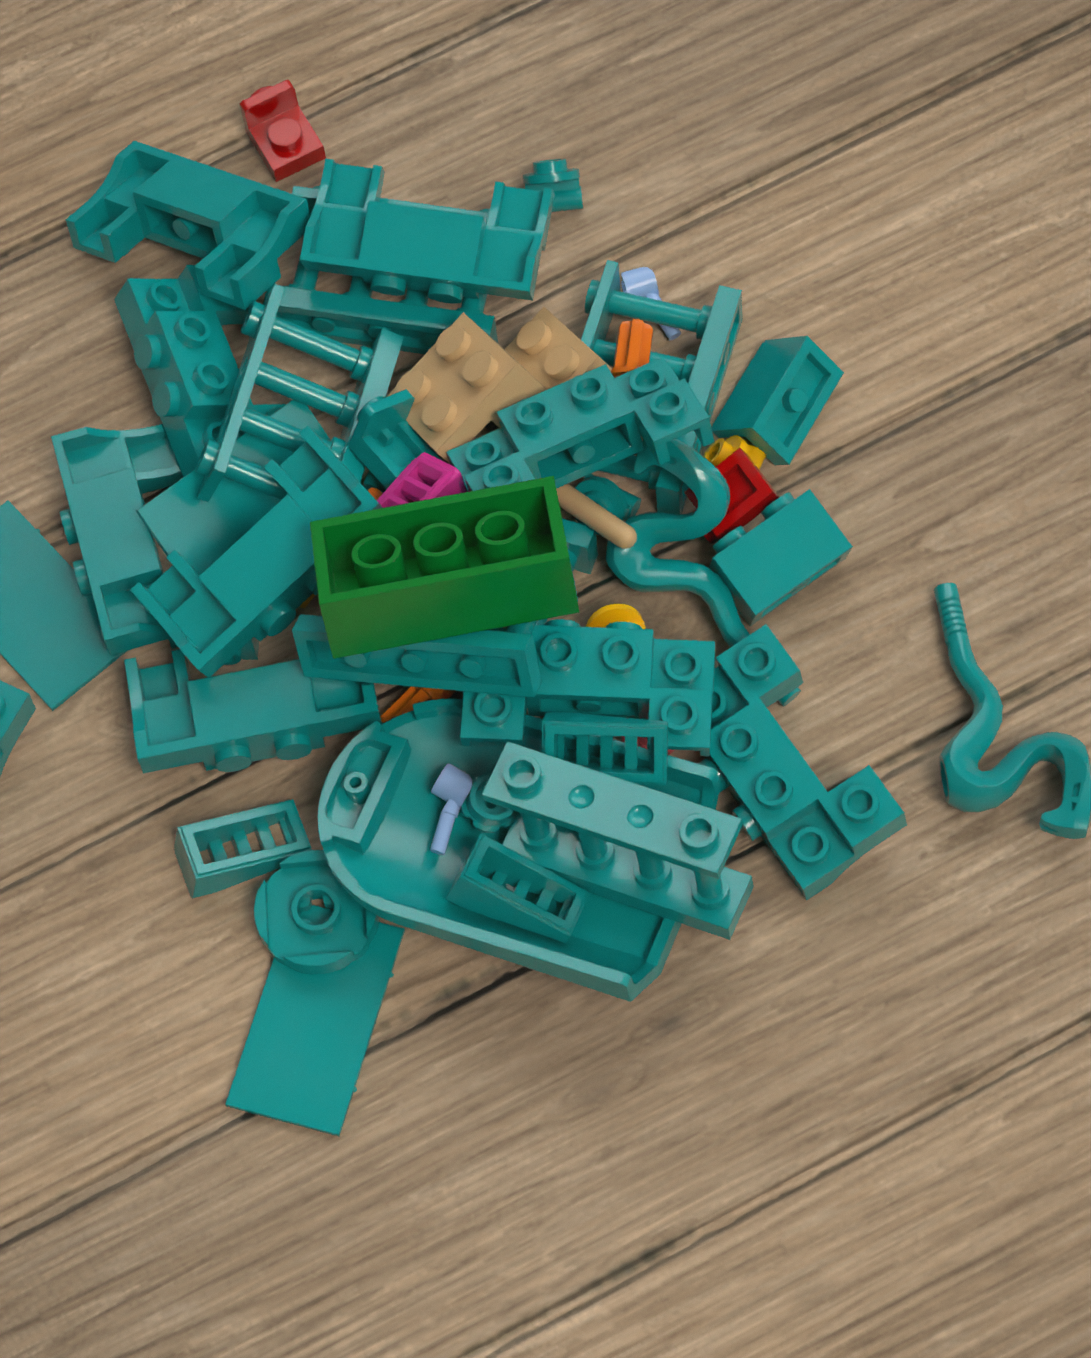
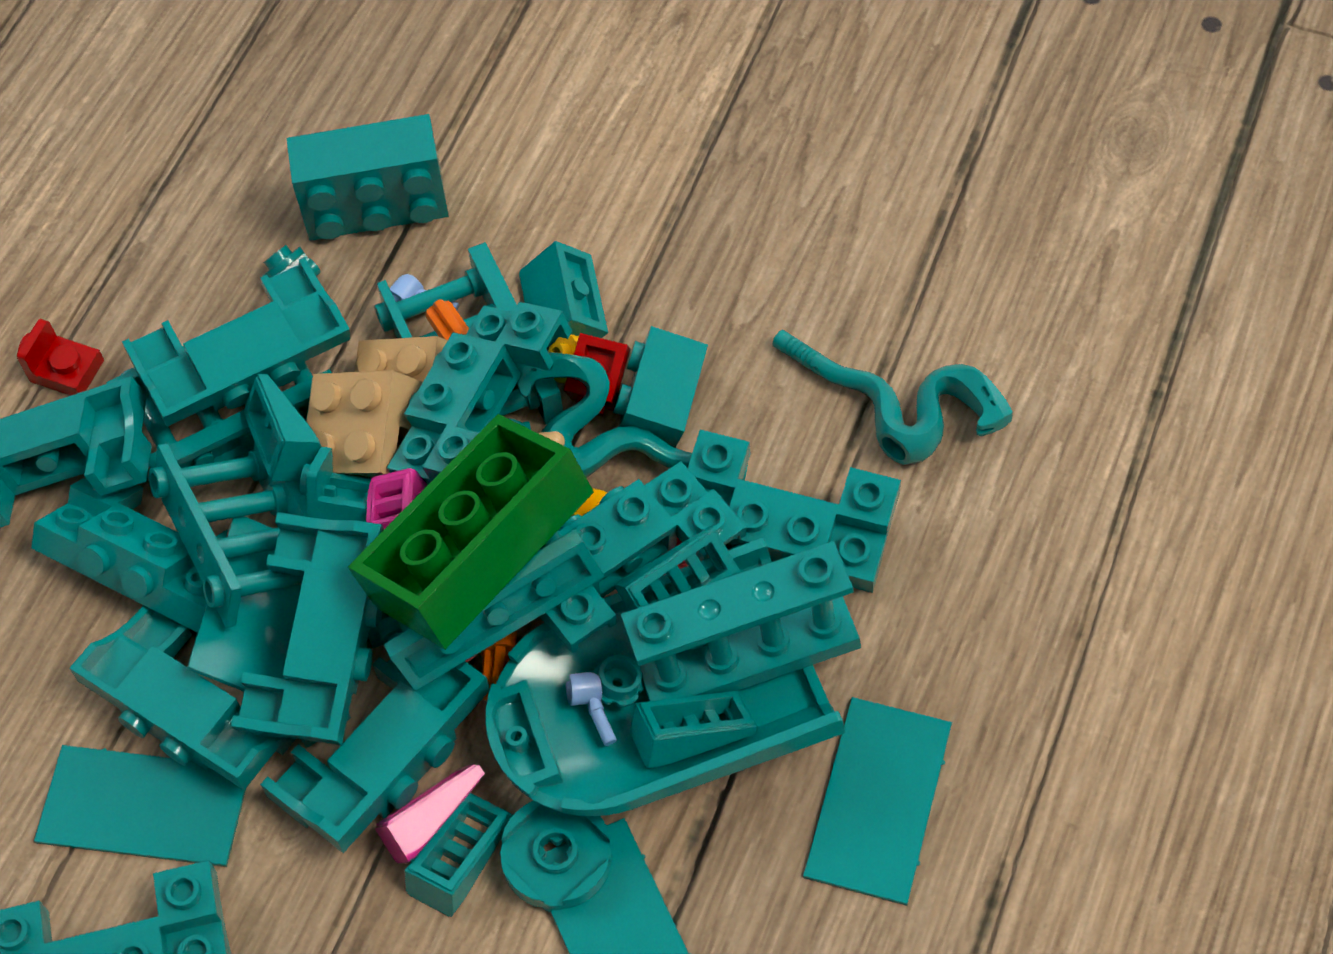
camera: 45 degrees left, 5 degrees down
none -> teal slope [243,374,321,482]
none -> teal brick [286,114,449,241]
none -> slope [375,764,485,864]
none -> teal window [803,697,952,906]

